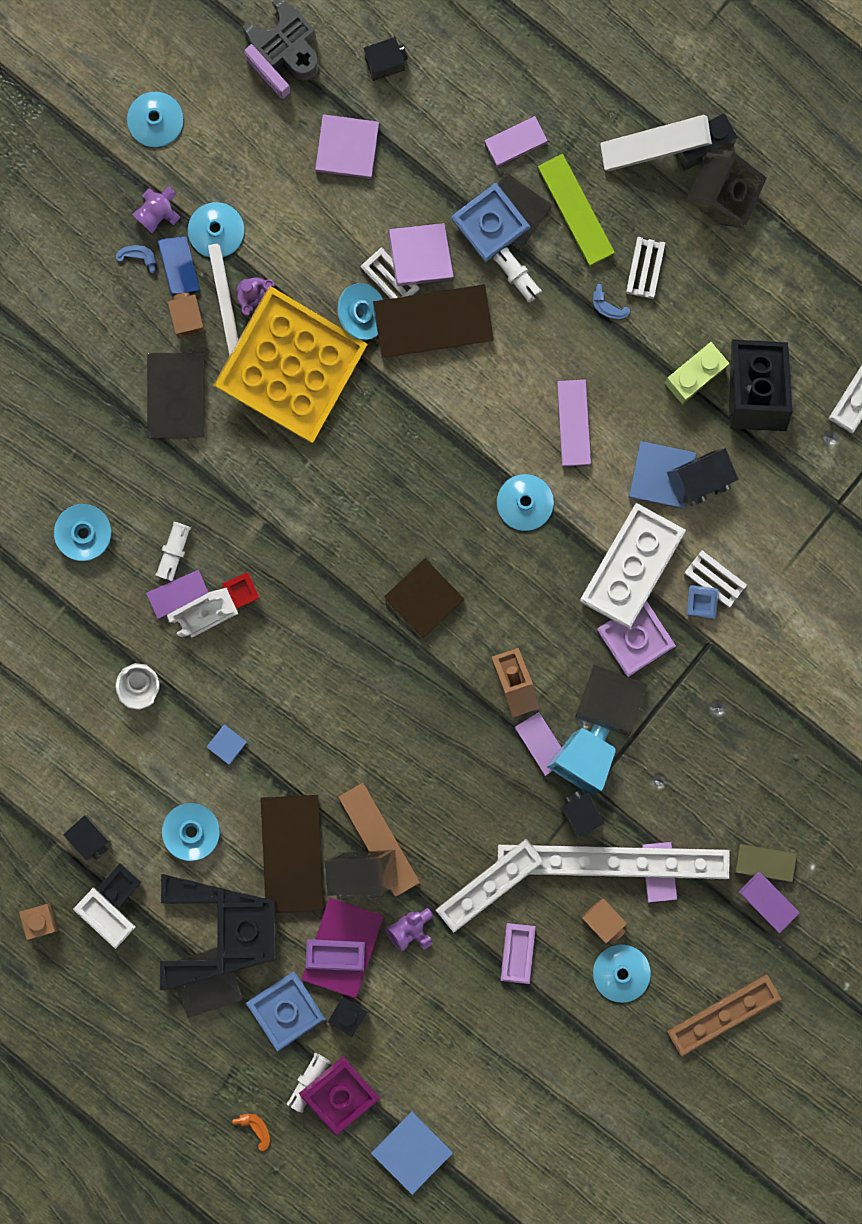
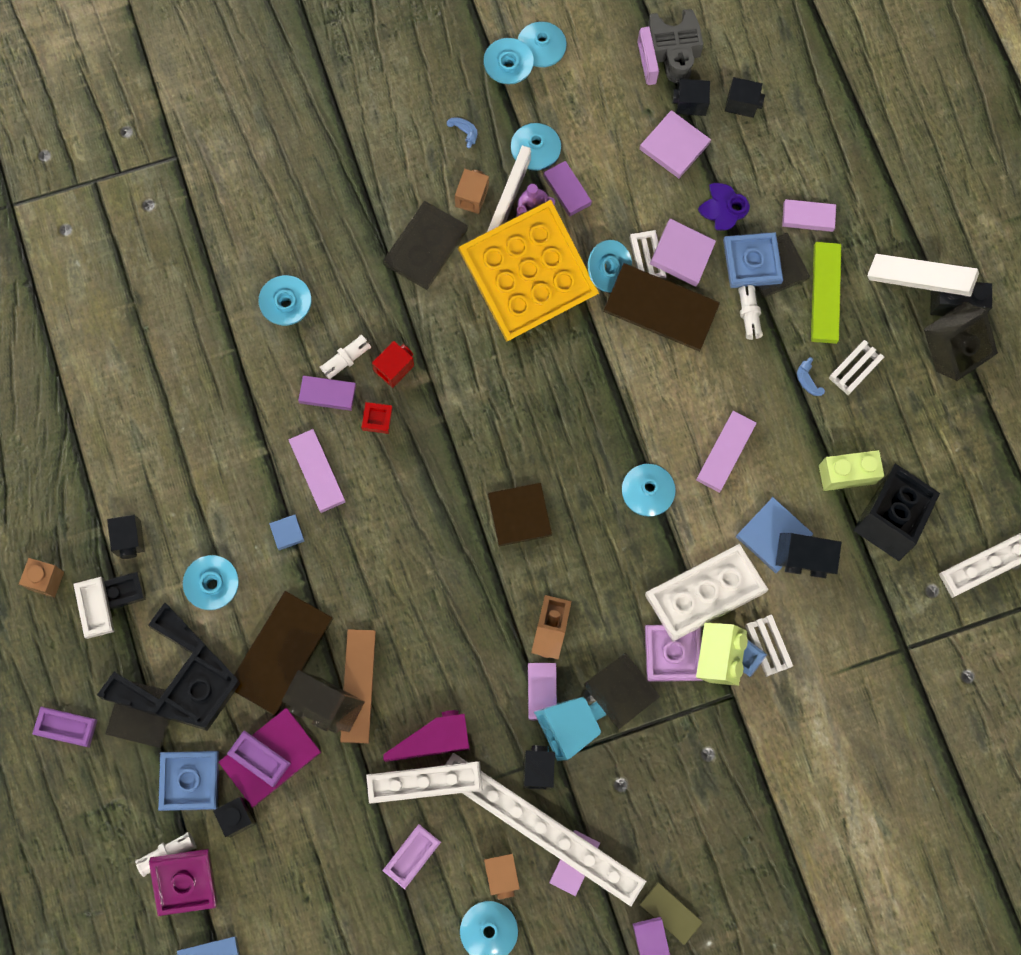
camera: 30 degrees right, 10 degrees down
white hair [115,663,159,710] -> none
medium lavender piece [132,186,180,233] -> none
slope [158,236,200,297] -> none
white hinge [167,588,238,637] -> none
orange piece [232,1113,270,1151] -> none
medium lavender piece [385,908,434,952] -> none
none -> medium lavender tile [32,707,97,748]
none -> lavender tile [289,429,345,513]
none -> red brick [372,341,414,388]
none -> magenta slope [383,710,469,762]
none -> medium azure dish [484,38,534,84]
none -> medium lavender tile [543,161,592,217]
none -> black brick [672,79,710,116]
none -> yellowish green brick [696,623,748,686]
none -> dark purple plate [698,183,750,231]

